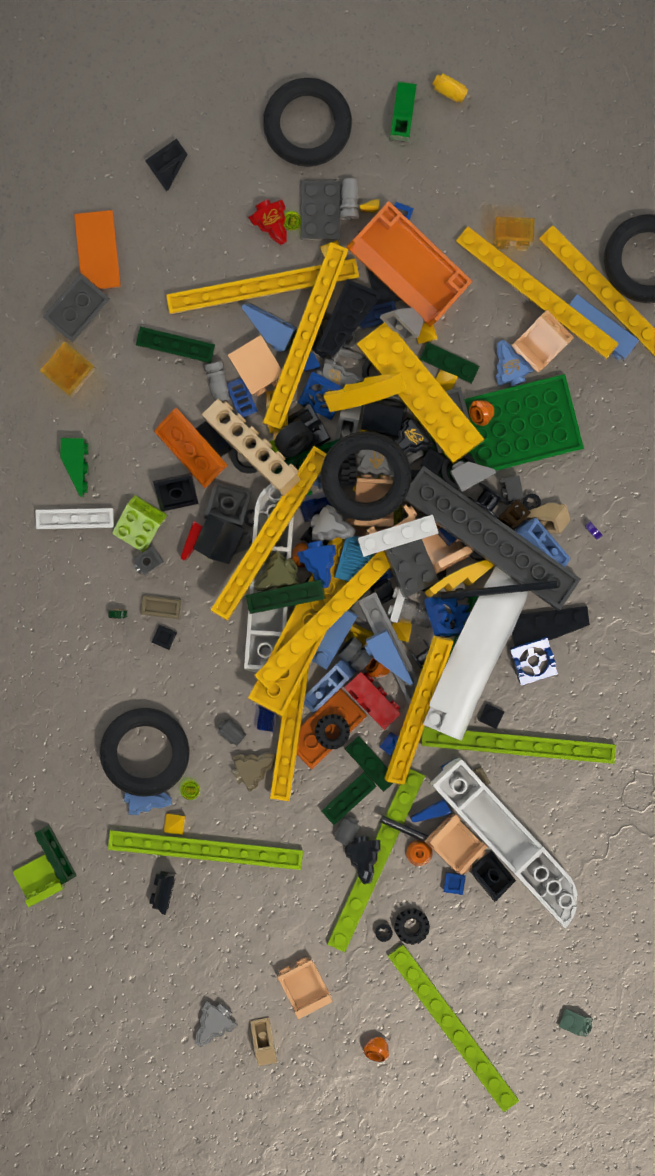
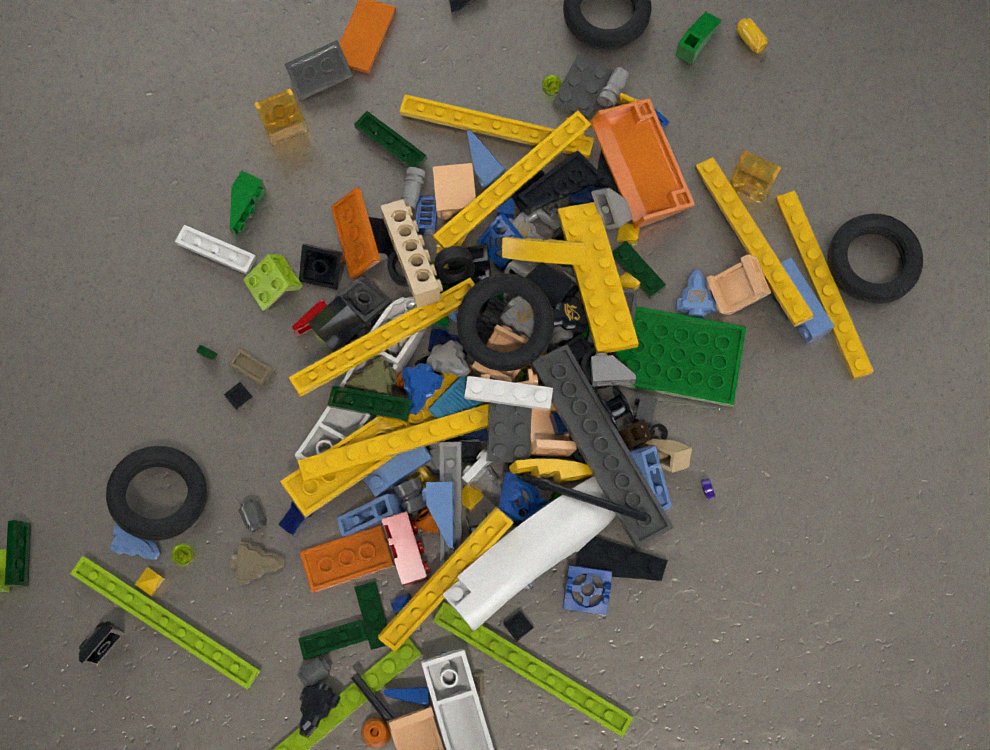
camera: 30 degrees right, 15 degrees down
dark grey brick [133,546,164,576] -> none
red rock [248,199,287,245] -> none
yellow plate [270,665,310,801] -> none
black tyre [315,714,350,749] -> none
orange cone [469,400,494,426] -> none

